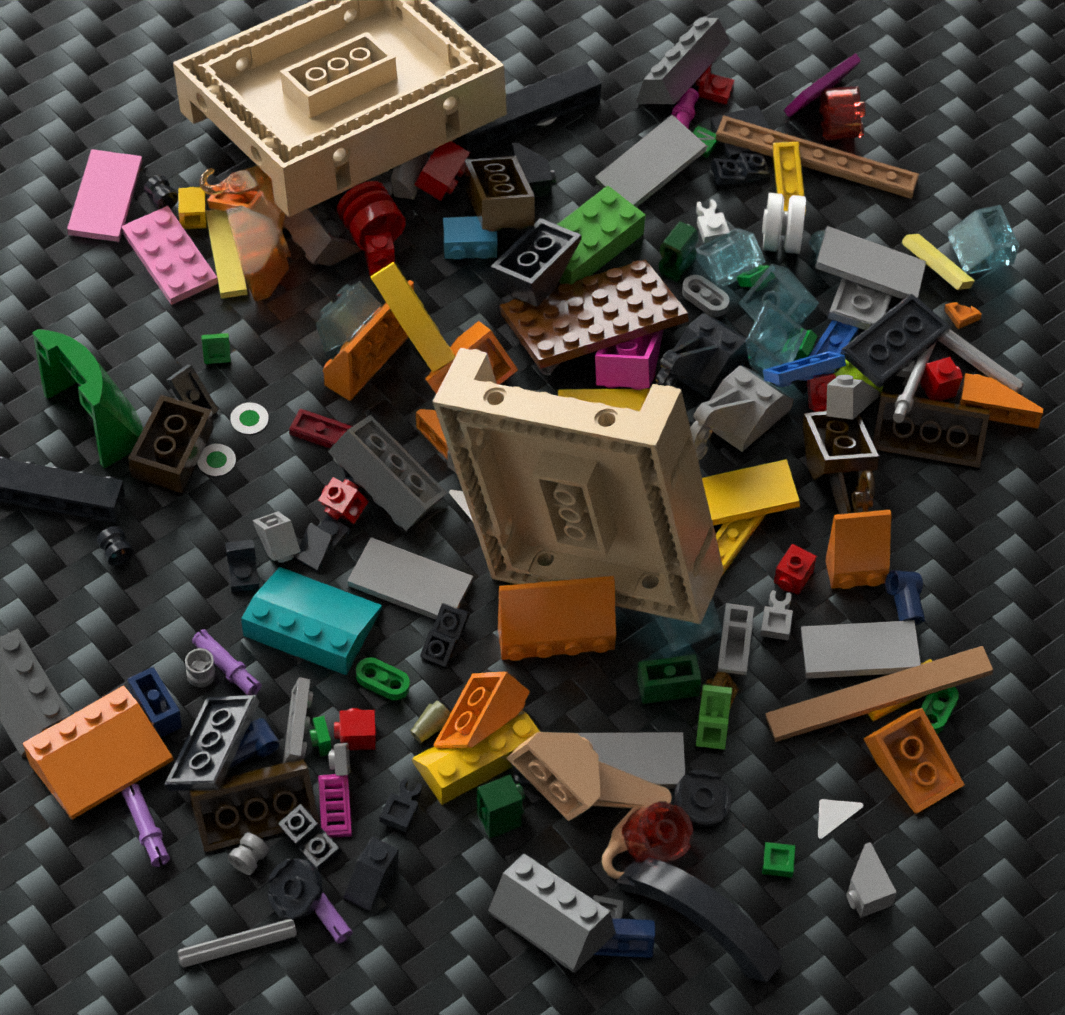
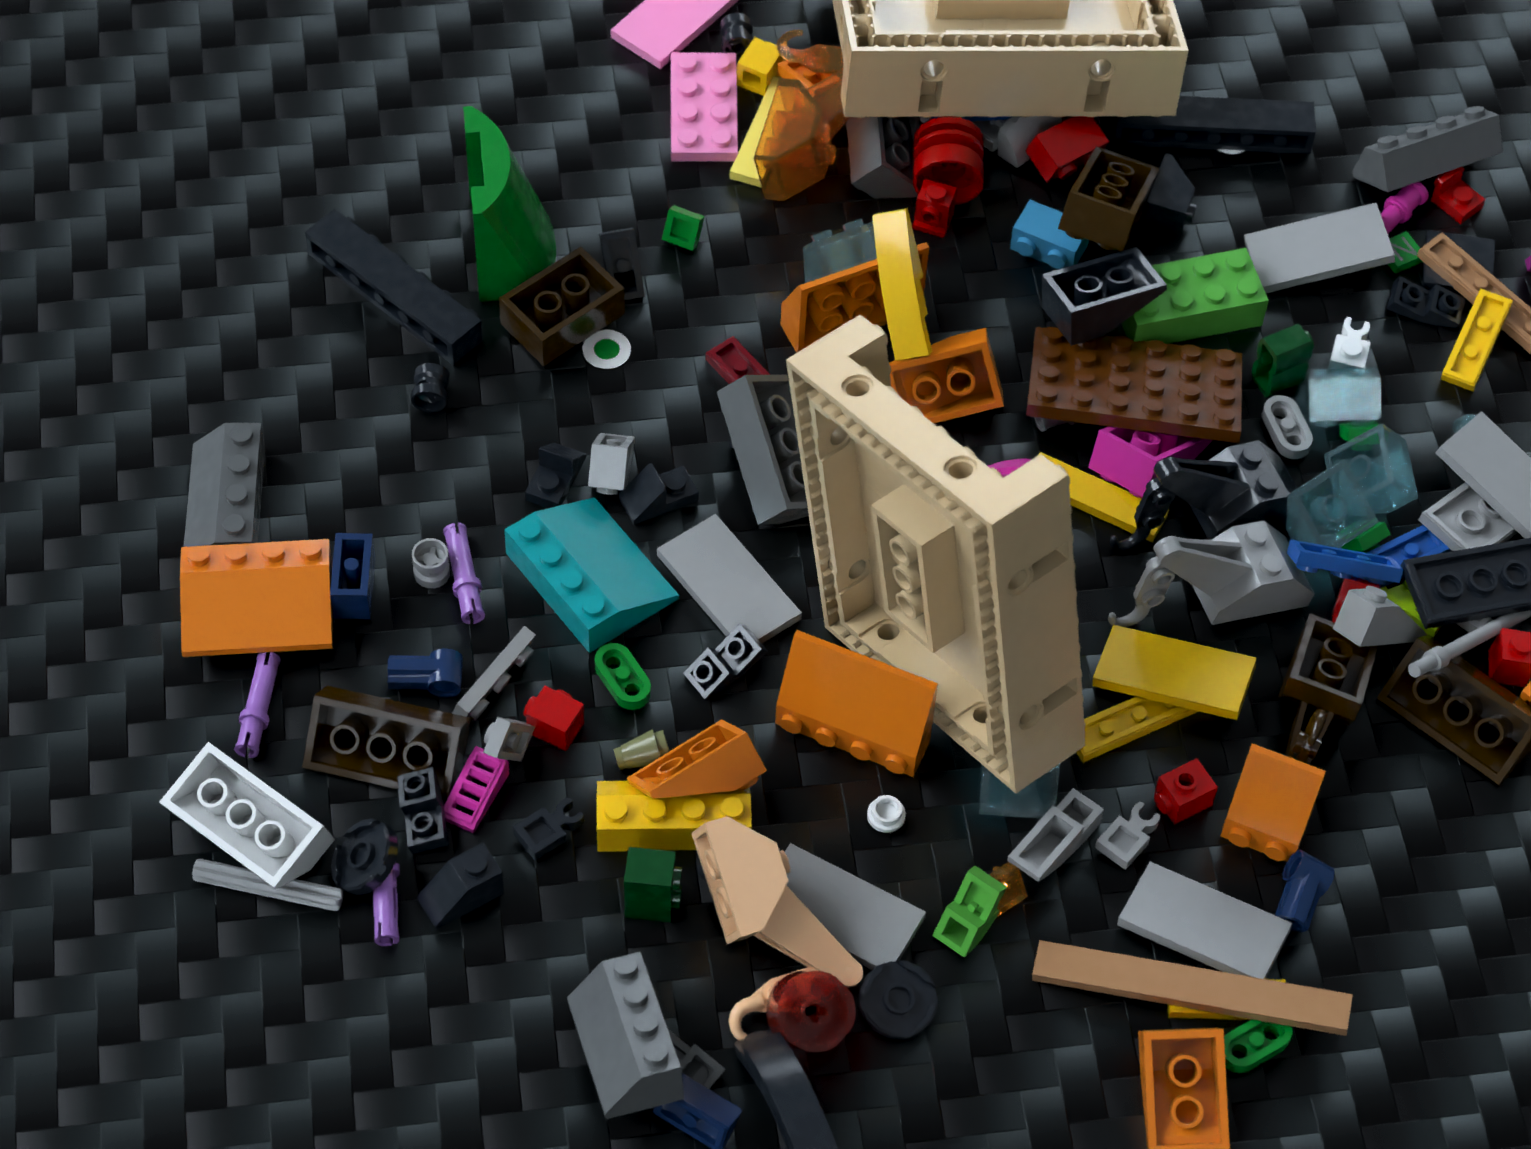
camera: 30 degrees right, 0 degrees up
black tile [165,695,260,791] -> none
light grey wheel [228,833,269,875] -> none
white sticker [230,403,268,434] -> none
green plate [309,716,331,757] -> none
red brick [318,477,369,524] -> none
dark green brick [637,654,701,704] -> none
white wheel [762,193,806,254] -> none
green plate [763,842,795,877] -> none
white sticker [818,799,863,839] -> none
none -> white slope [160,742,335,889]
none -> white plate [867,795,906,833]

